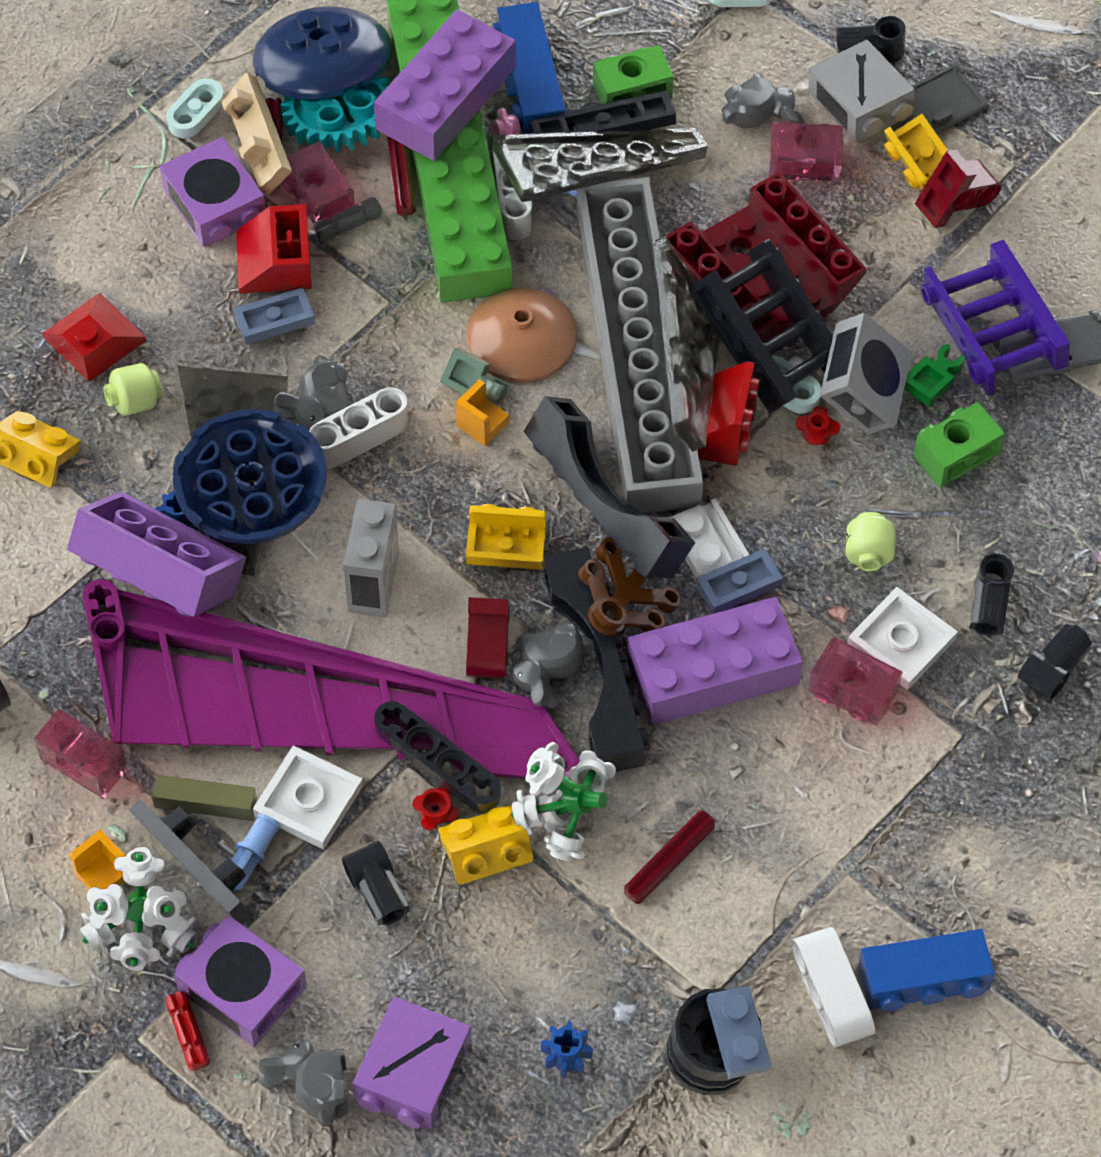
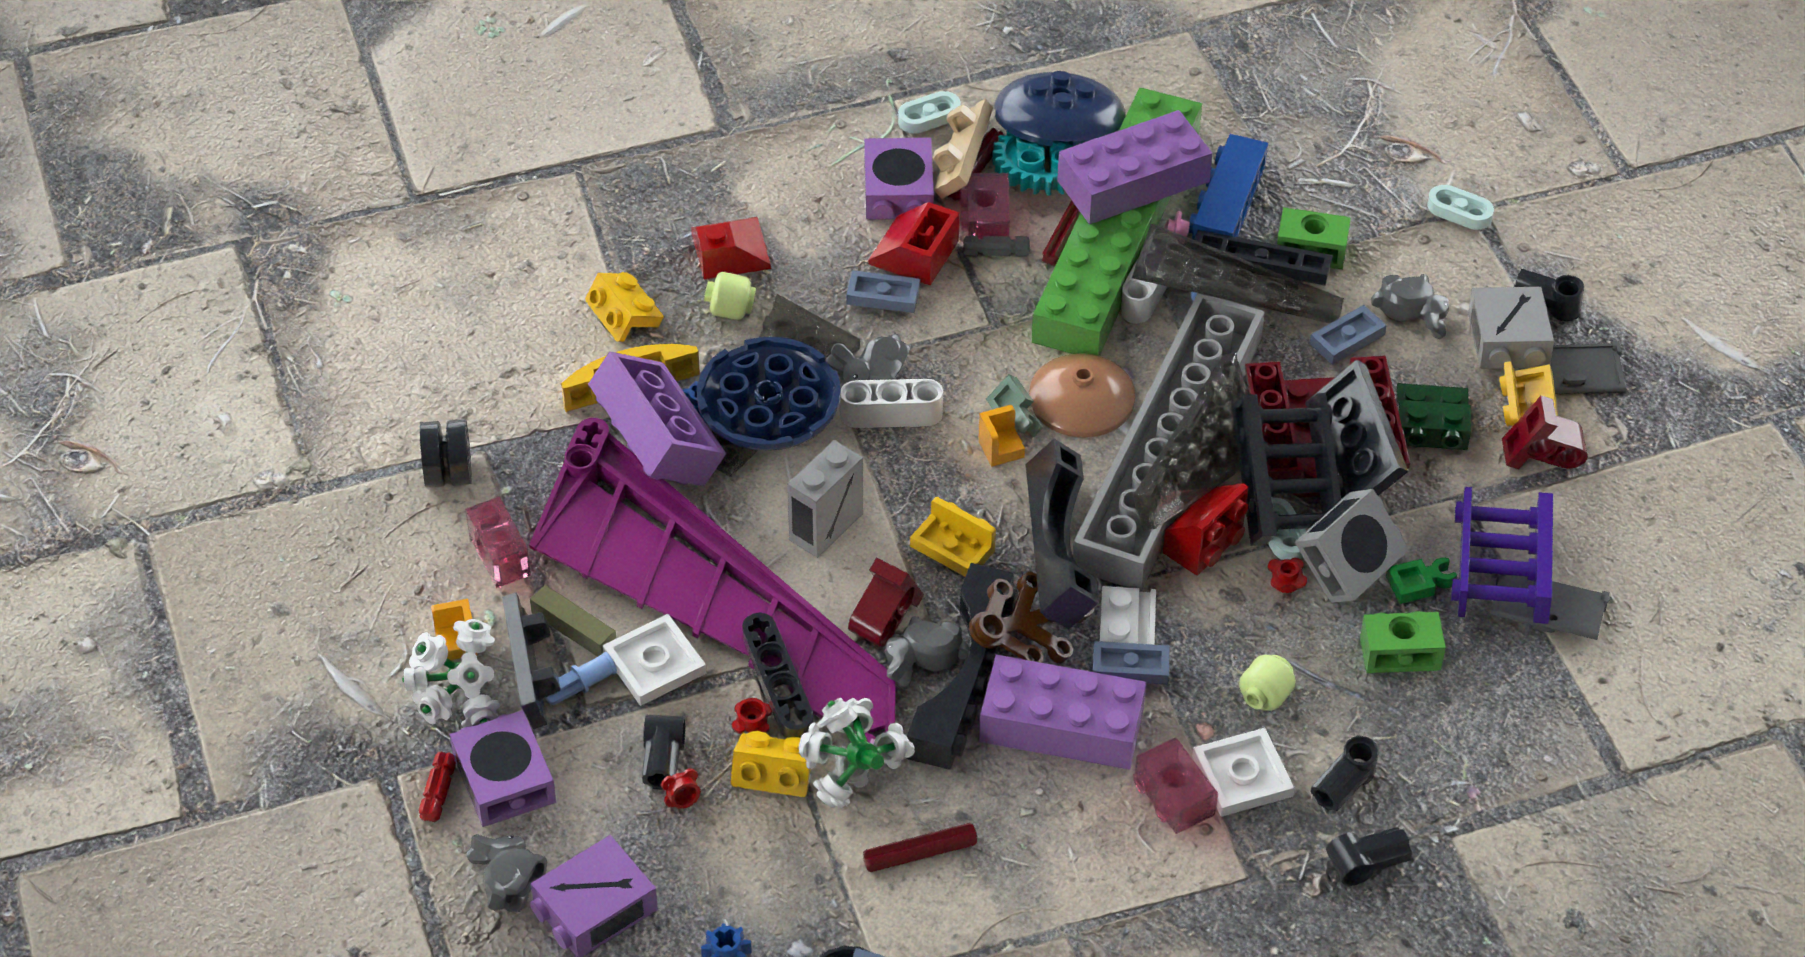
camera: 30 degrees right, 10 degrees down
clear pink brick [768,122,843,182] -> none
none -> yellow slope [561,344,700,412]
none -> red plate [661,768,701,809]
none -> black plate [1305,360,1409,499]
none -> sand blue plate [1310,305,1387,365]
none -> dark green plate [1396,383,1471,450]

